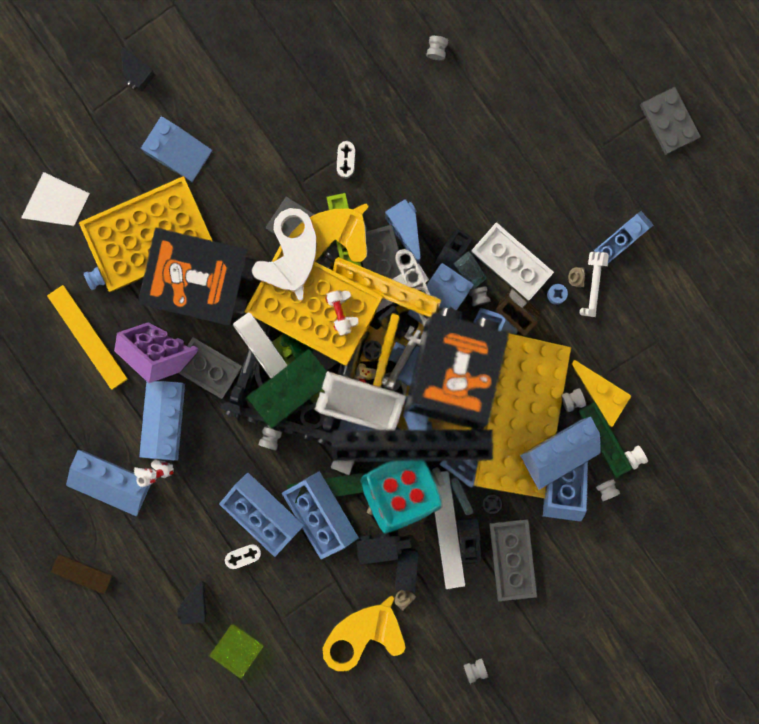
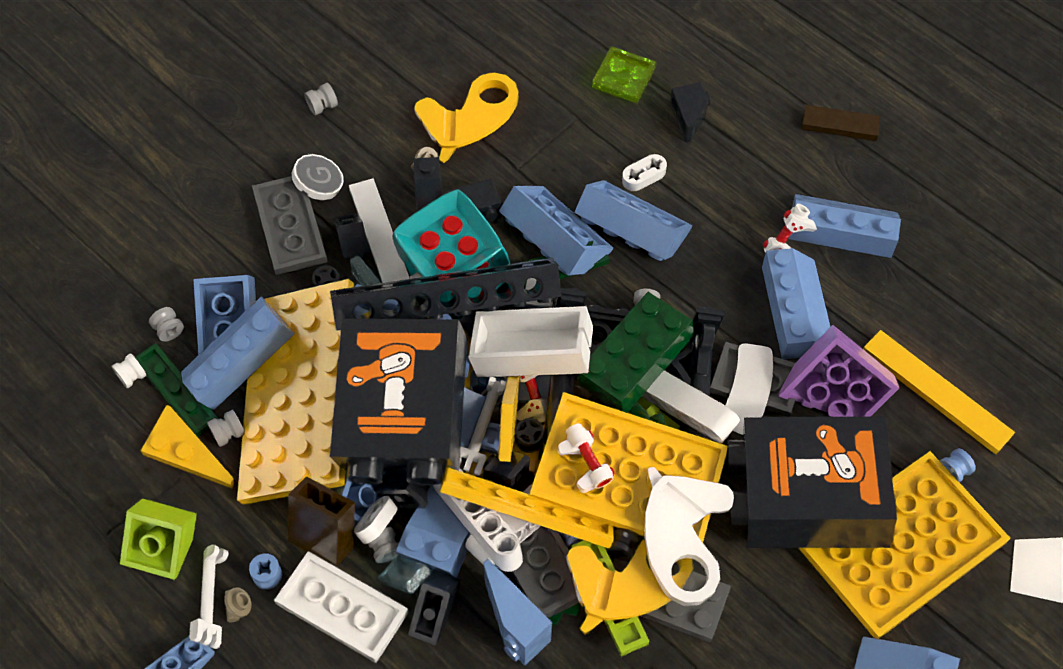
camera: 170 degrees right, 25 degrees down
none -> lime slope [120,499,197,580]
none -> tile [292,154,343,200]
none -> white beam [354,496,397,544]
none -> white sticker [725,344,773,435]

